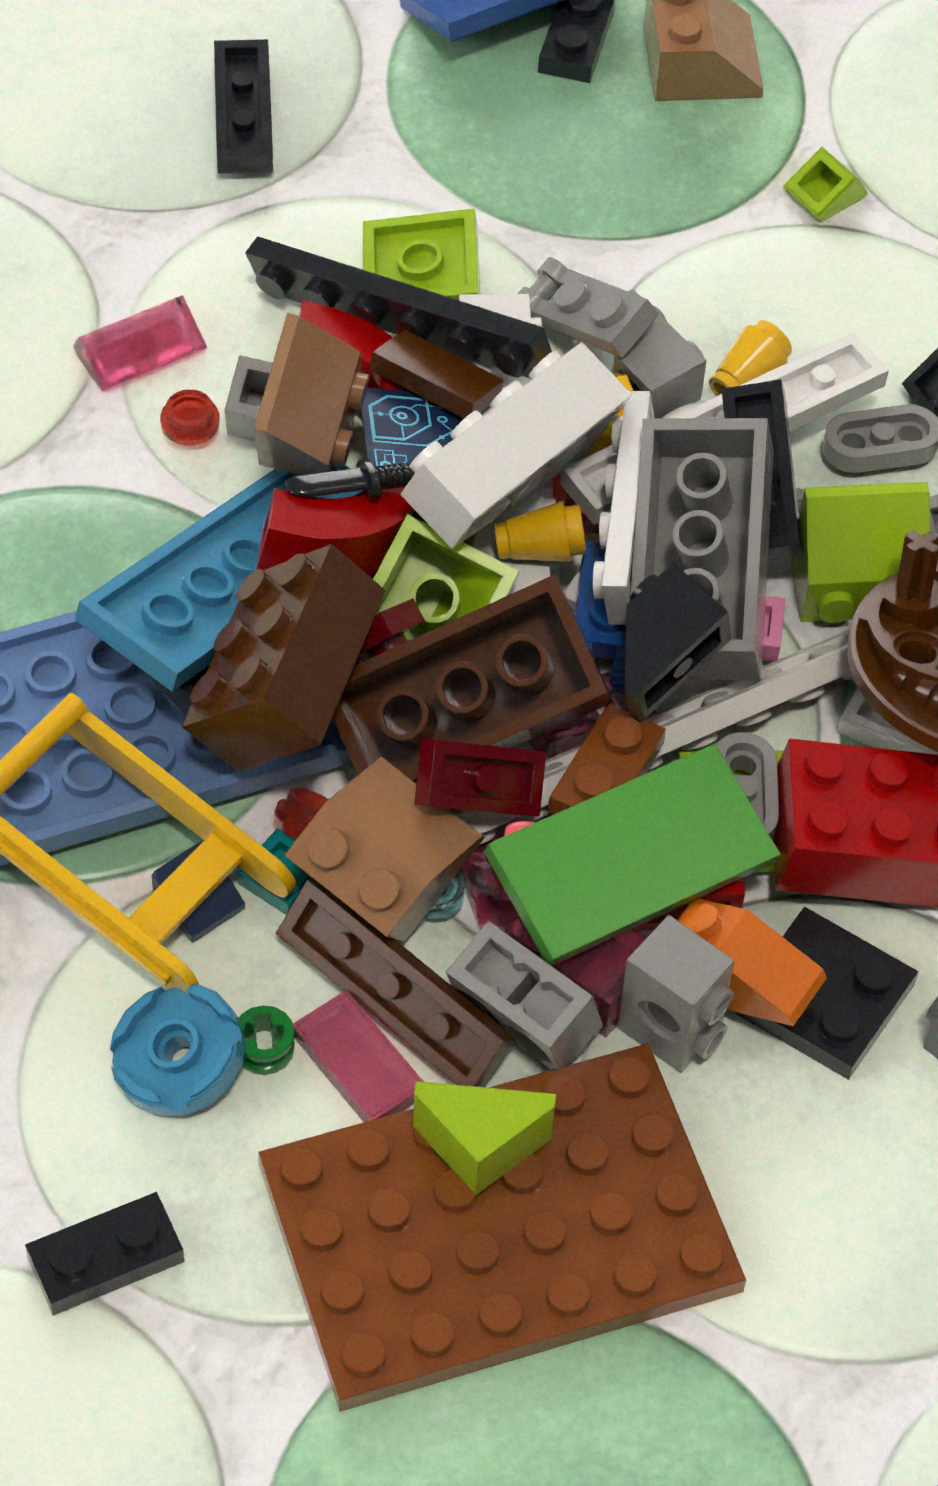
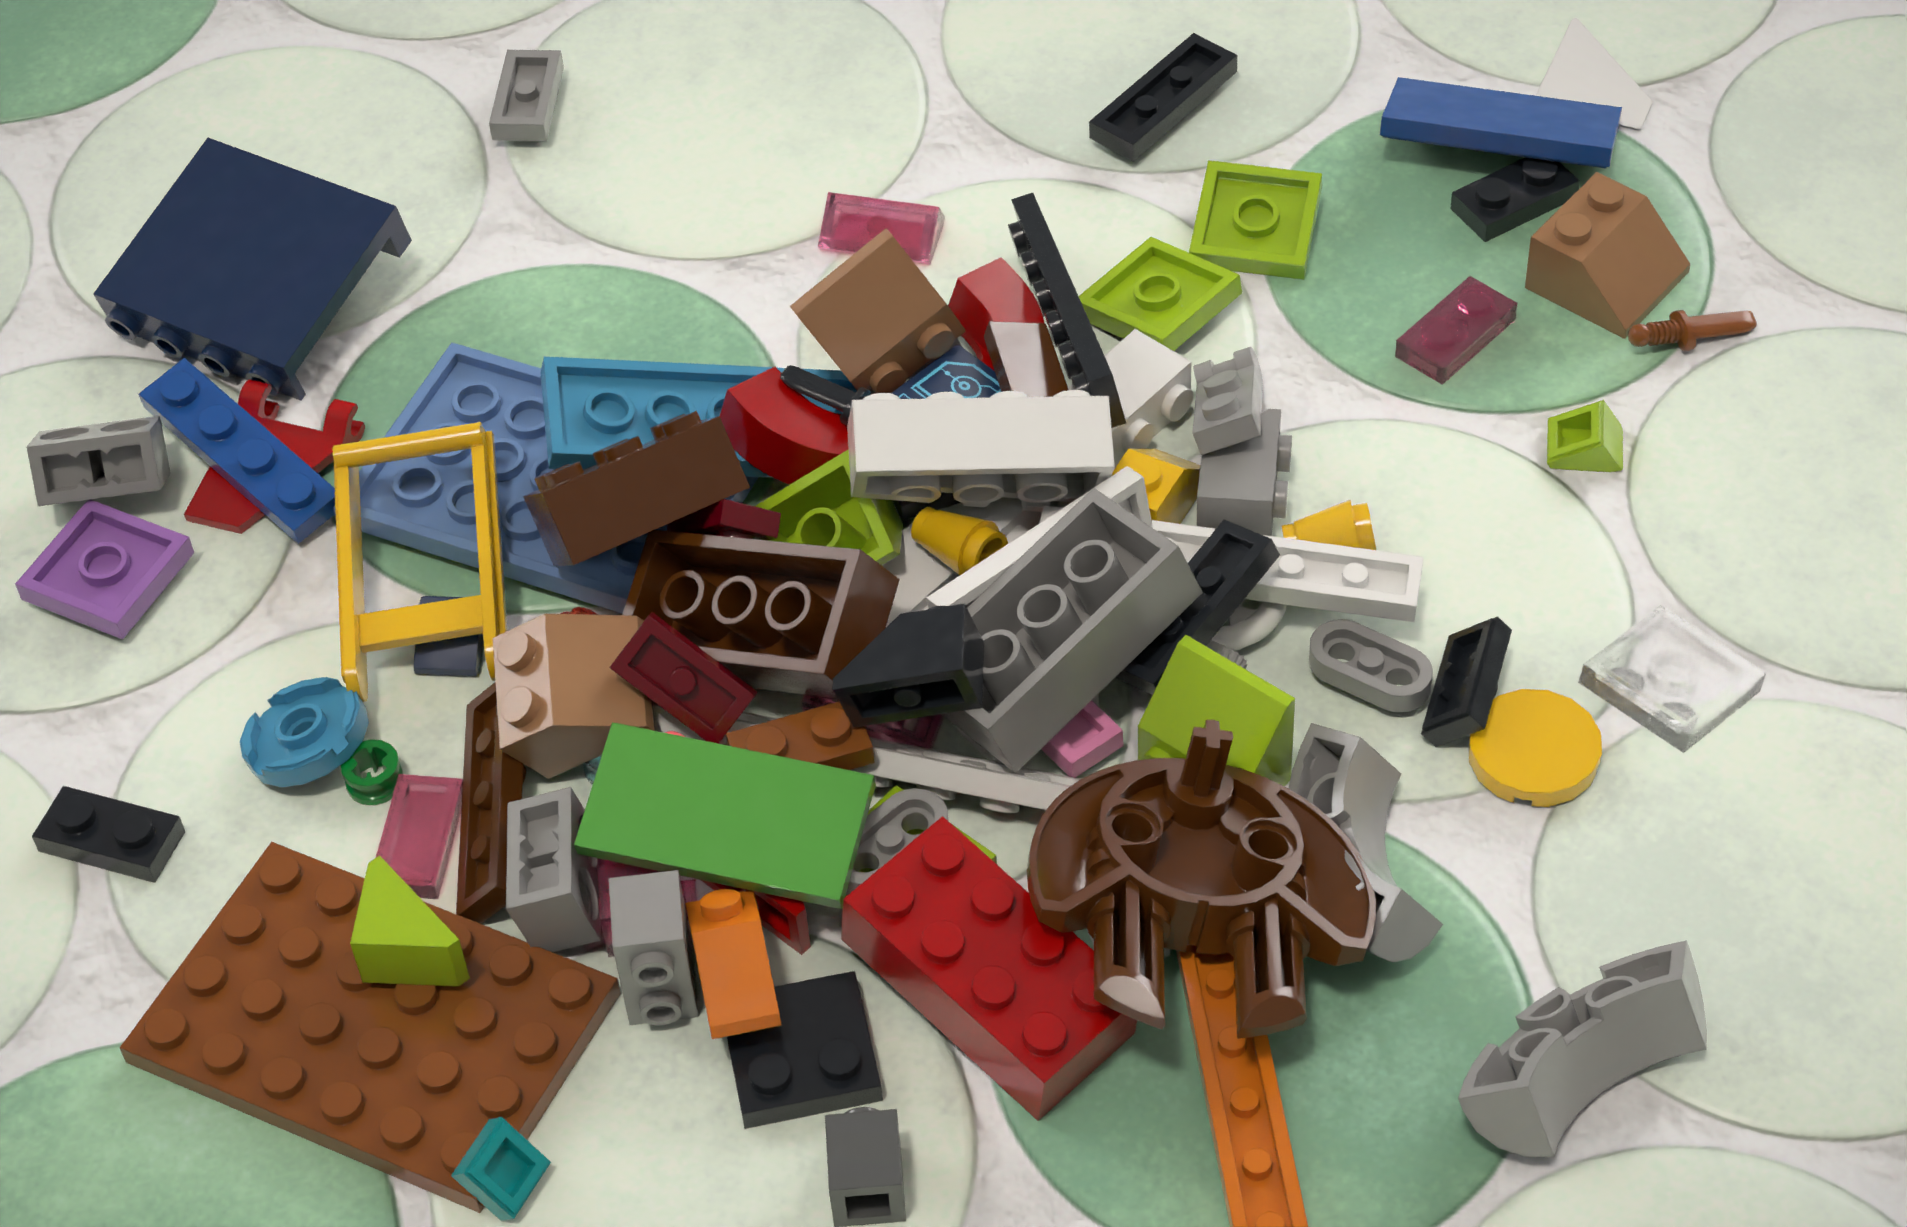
camera: 50 degrees right, 5 degrees down
none -> teal tile [451,1117,551,1221]
none -> lime plate [1189,160,1322,280]
none -> clear pink plate [1395,276,1518,385]
none -> dark orange piece [1628,310,1757,351]

